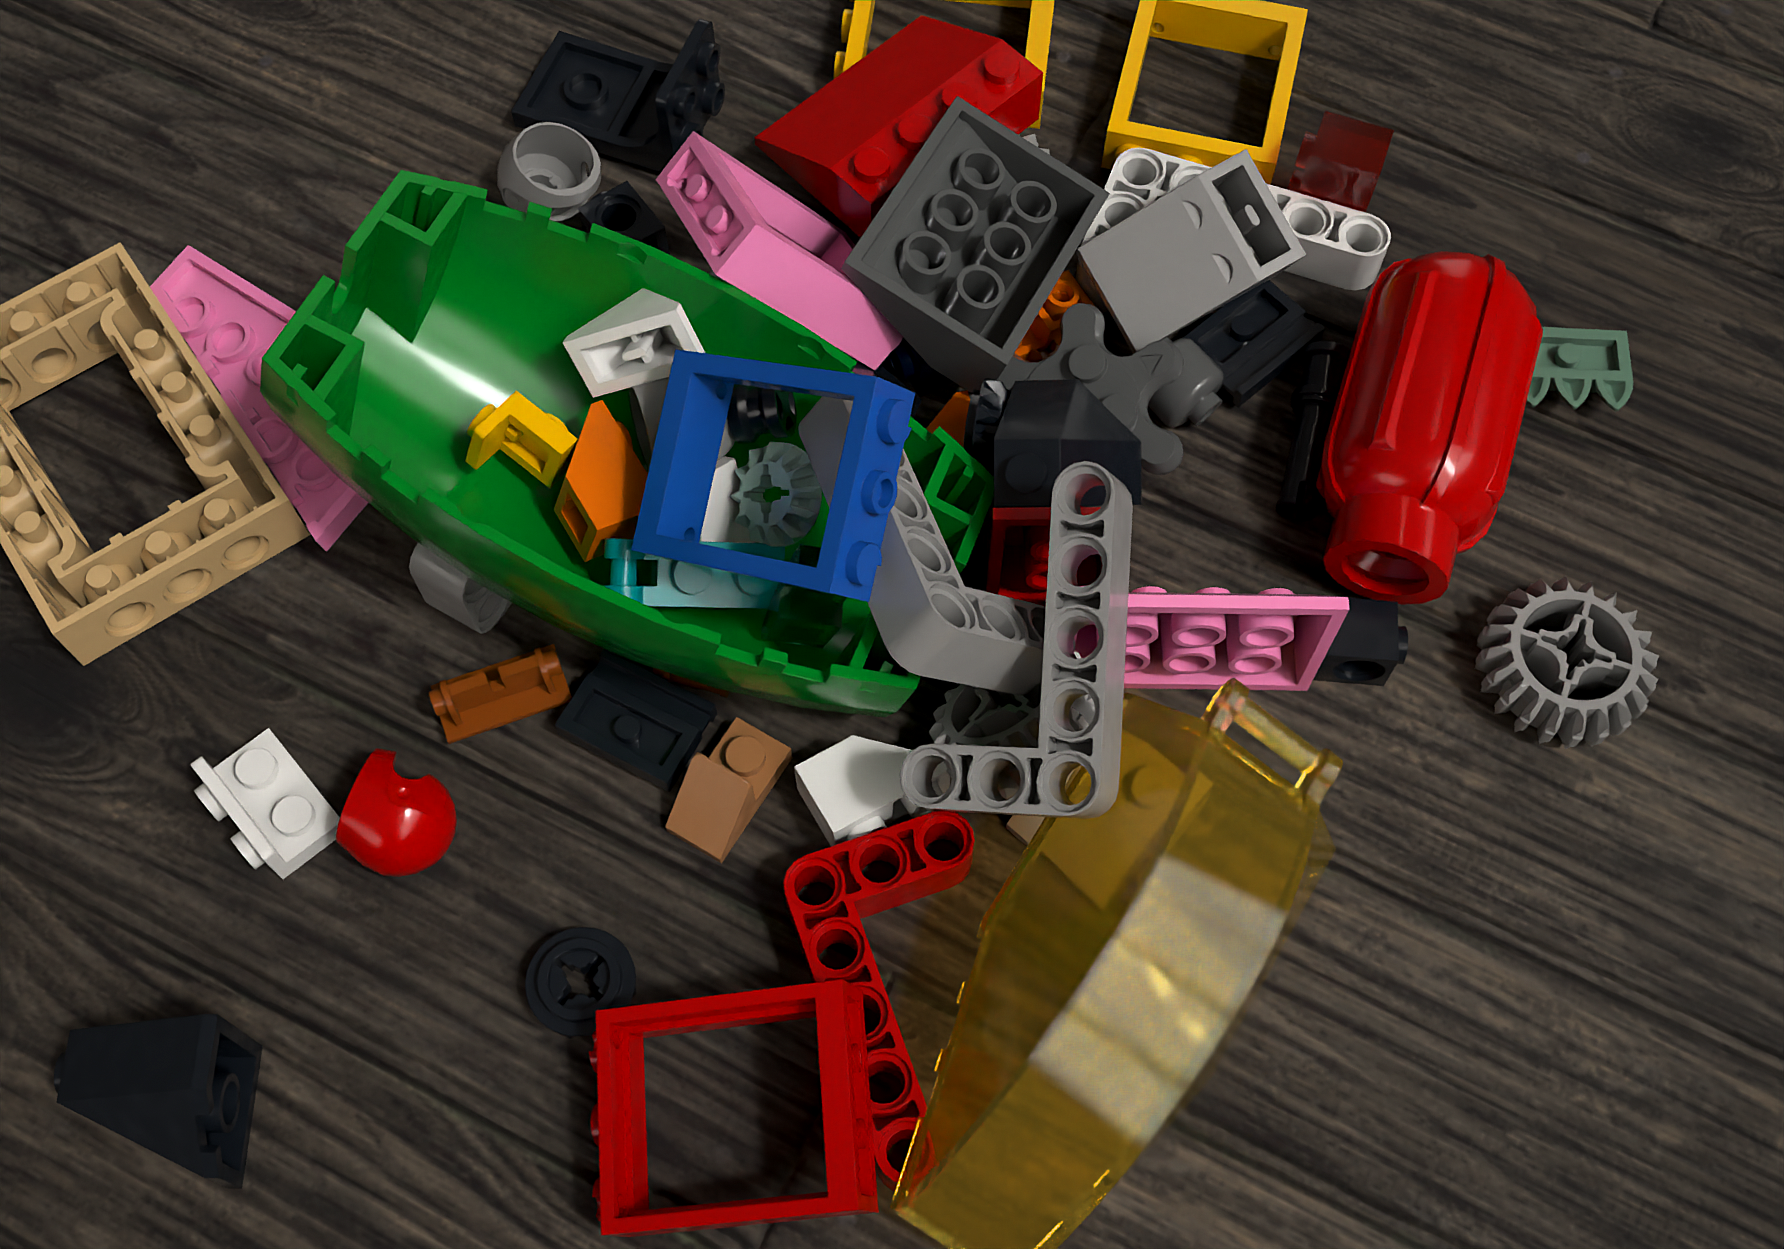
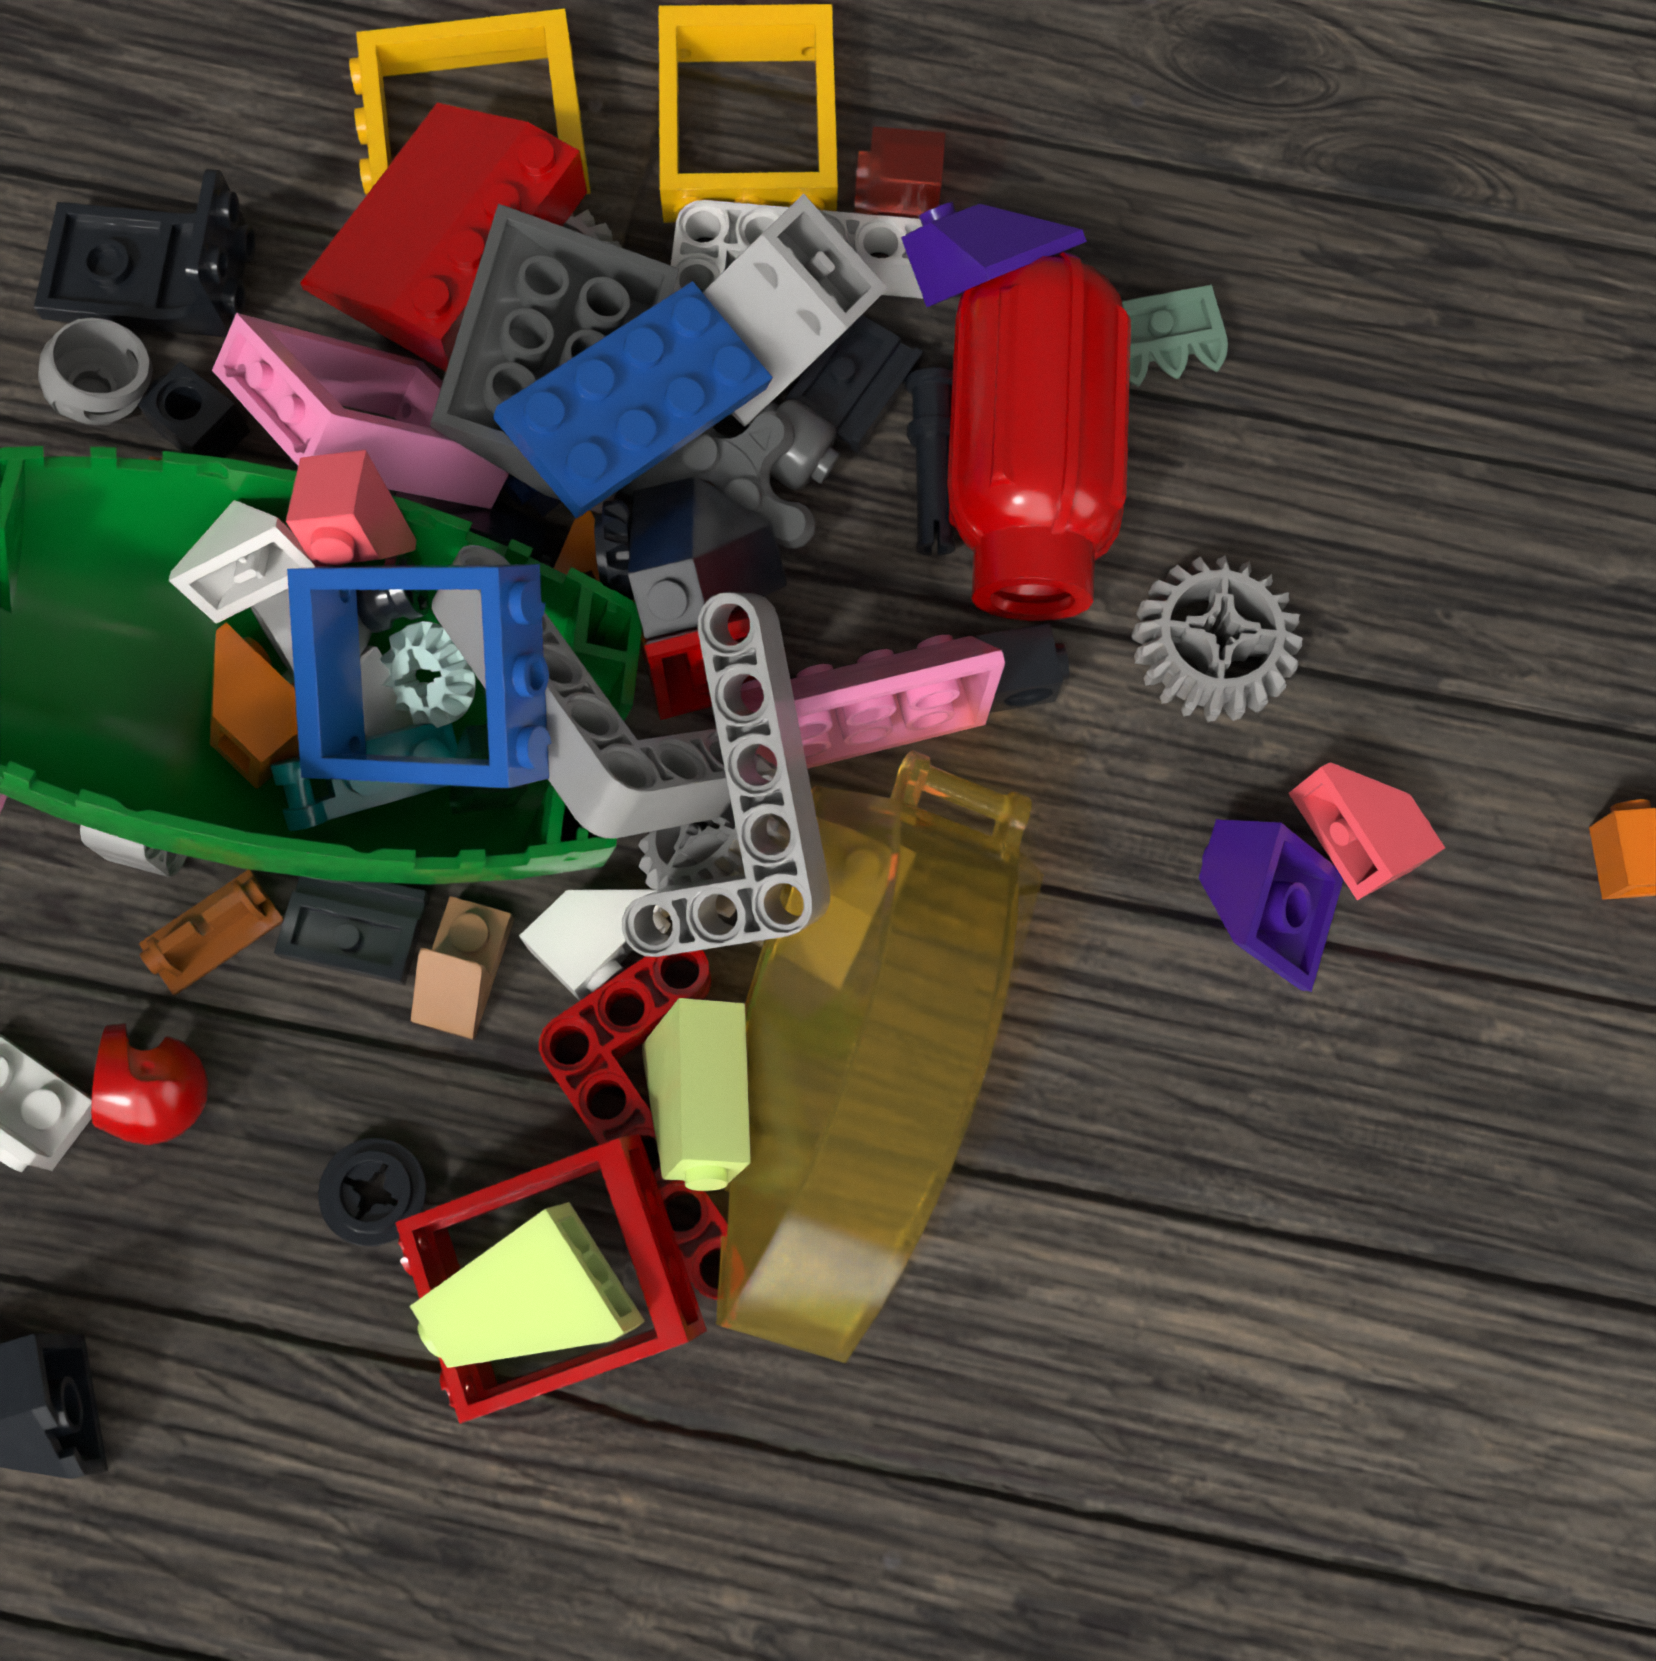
camera: 20 degrees left, 10 degrees up
yellow bracket [465,390,578,488] -> none
none -> coral slope [286,450,417,567]
none -> yellowish green slope [410,1202,645,1368]
none -> blue plate [493,281,773,519]
none -> yellowish green slope [642,998,751,1191]
none -> dark purple slope [901,202,1087,307]
none -> dark purple slope [1198,819,1344,992]
none -> coral slope [1288,762,1445,900]

